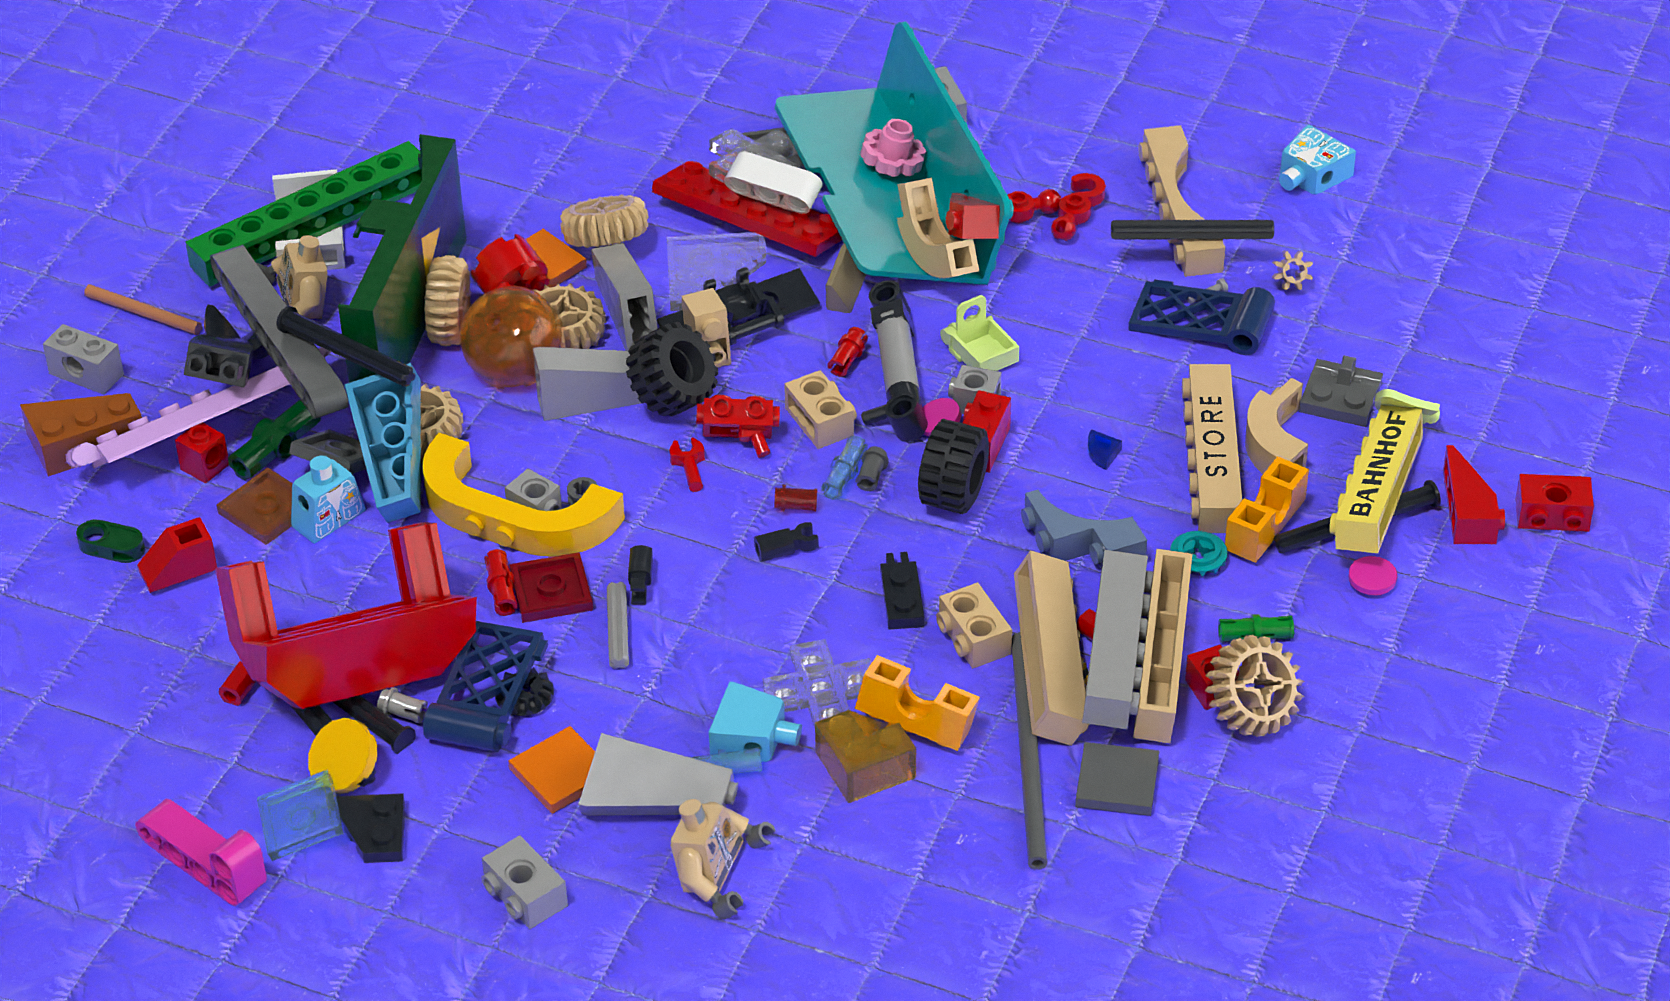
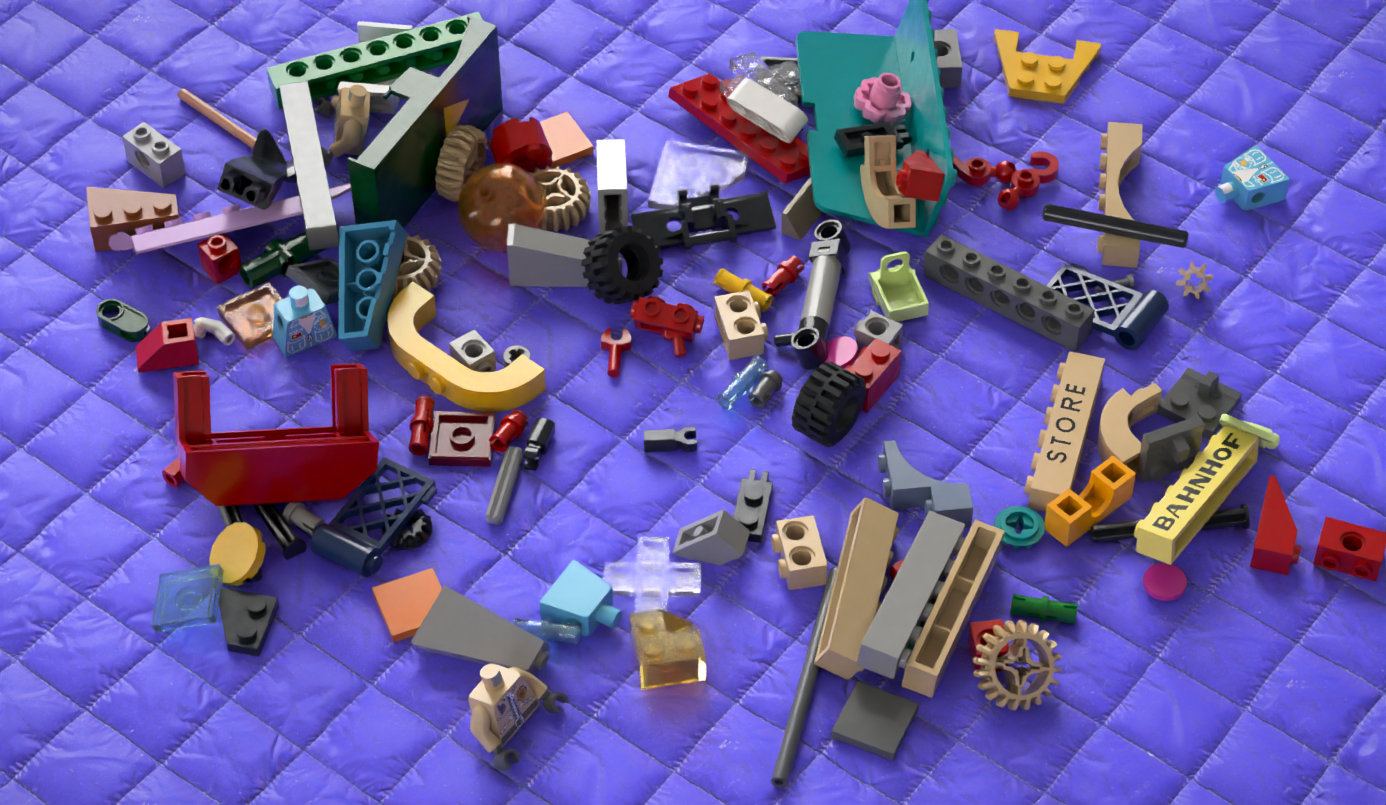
camera: 15 degrees right, 5 degrees up
dark pink beam [135,799,267,906] -> none
black axle [276,306,416,387] -> none
light grey brick [481,835,568,929] -> none
tan gear [560,194,649,248] -> none
tan slope [681,288,732,367] -> none
clear red pin [774,484,817,512] -> none
light orange arch [855,655,980,751] -> none
clear blue tile [1087,429,1122,470] -> none
none -> white arm [193,317,236,346]
none -> red pin [489,410,528,452]
none -> light grey slope [672,509,750,565]
none -> yellow pin [714,268,773,312]
none -> black hinge [834,122,912,158]
none -> dark grey brick [923,234,1095,352]
none -> yellow wing [994,29,1102,104]
none -> dark grey hinge [1136,415,1205,483]

